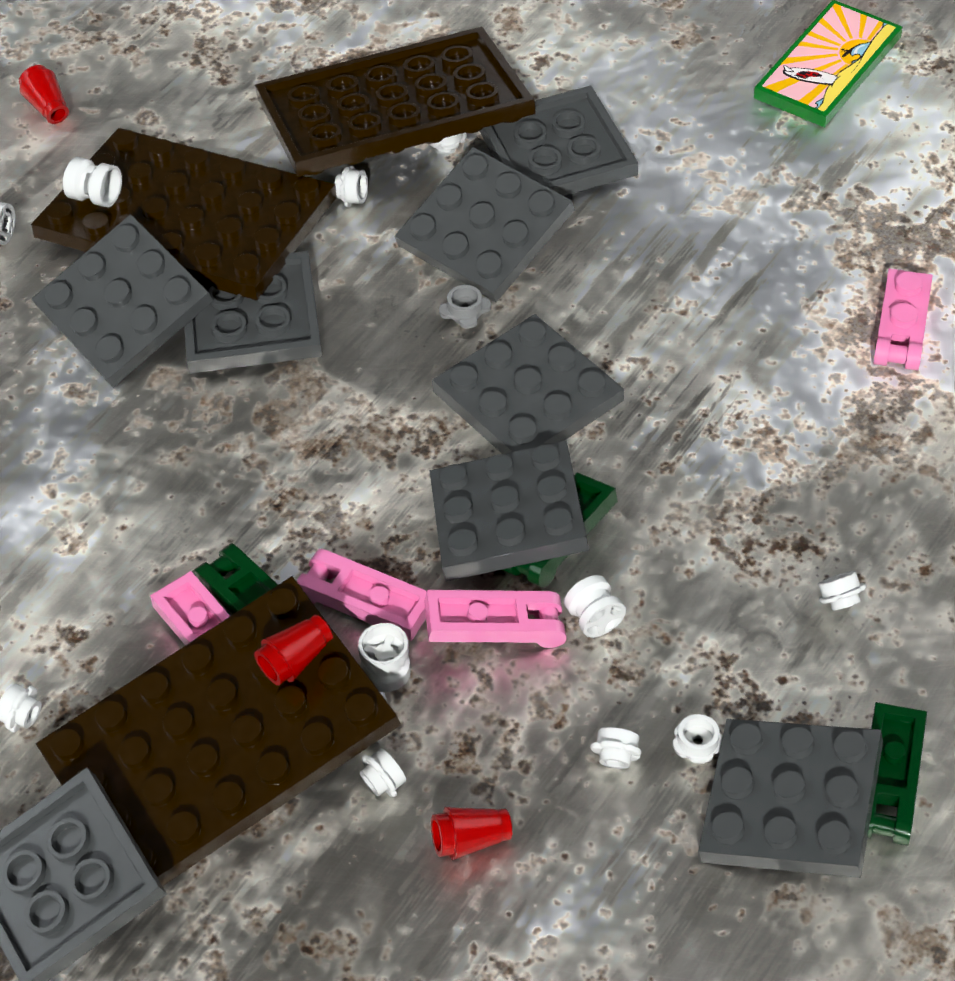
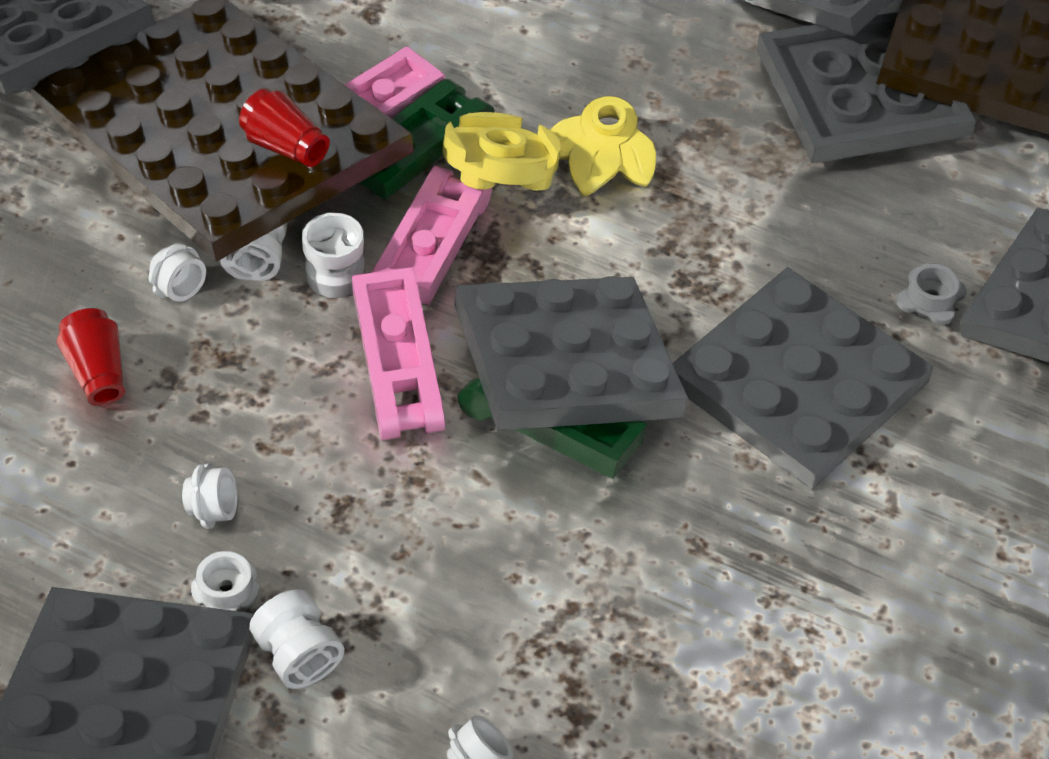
camera: 80 degrees right, 0 degrees up
white wheel [564,575,626,638] -> none
none -> white wheel [249,589,345,689]
none -> light yellow plate [442,112,561,191]
none -> light yellow plate [551,96,656,197]

